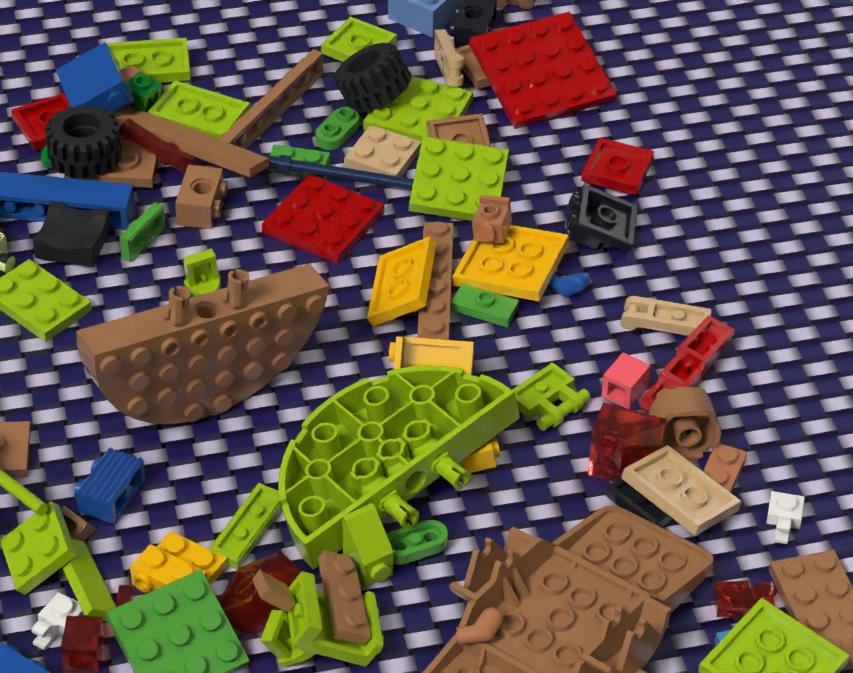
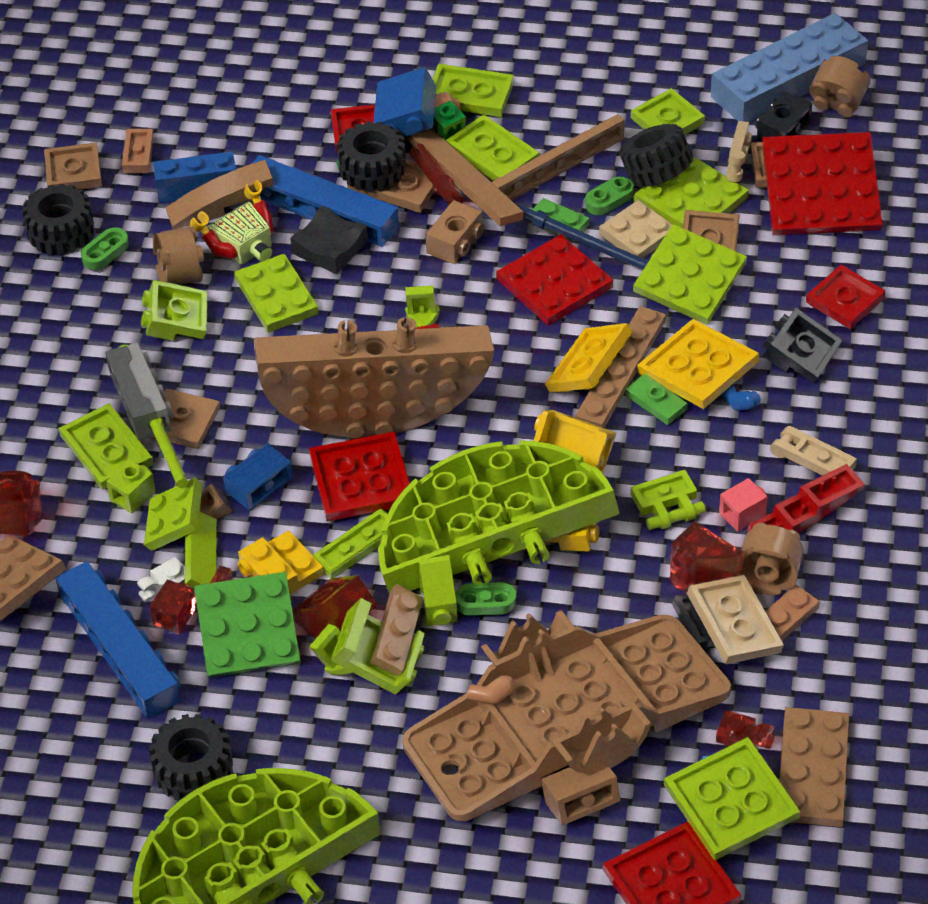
camera: 25 degrees right, 5 degrees up
bright green plate [120,202,165,262] -> none
medium nougat tile [252,570,296,612] -> none
nougat brick [472,195,512,244] -> none
white plate [766,491,804,544] -> none
none -> red plate [309,431,410,521]

